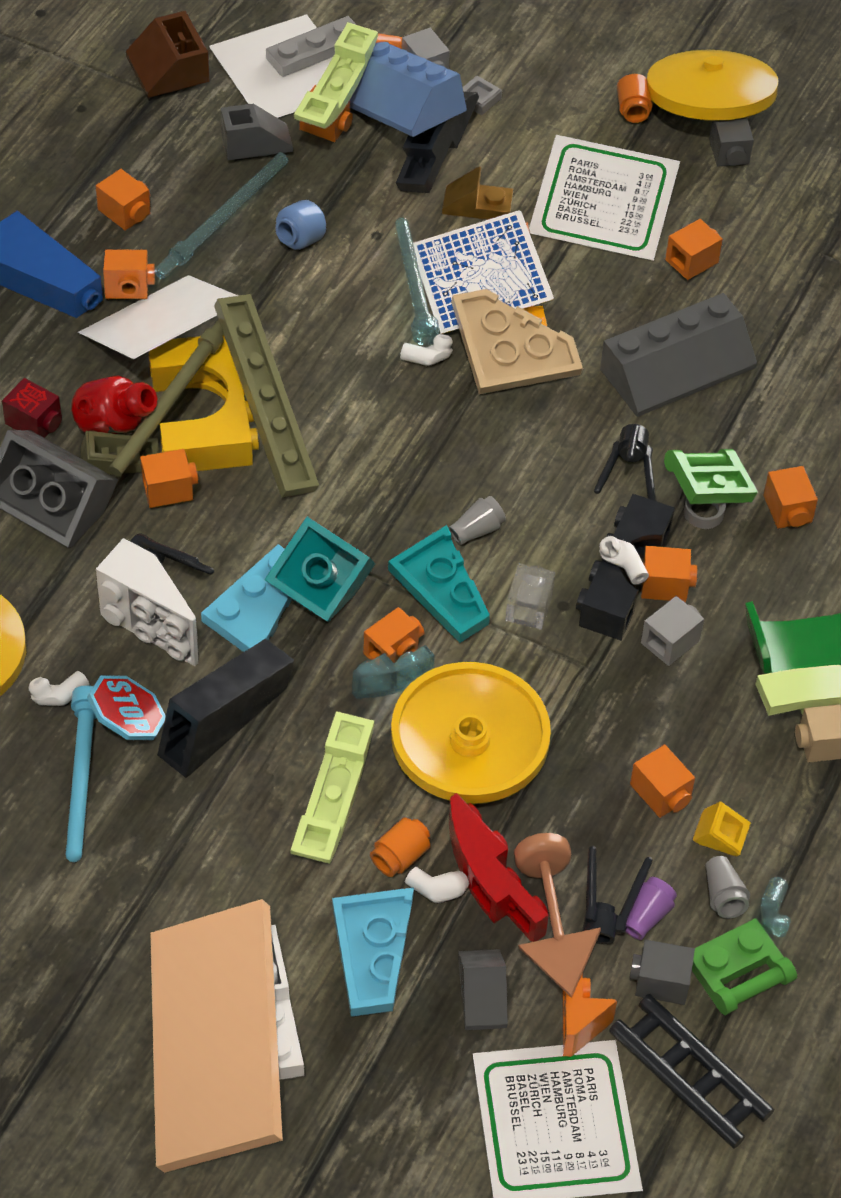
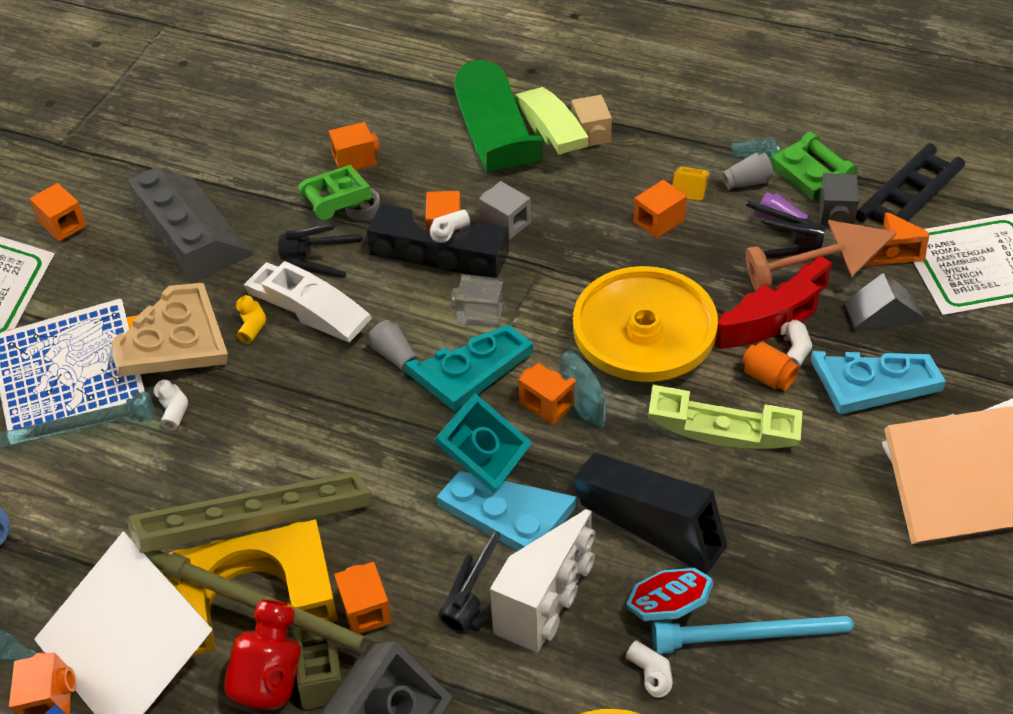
camera: 90 degrees left, 5 degrees down
none -> yellow arm [236,295,266,345]
none -> white slope [244,261,372,343]

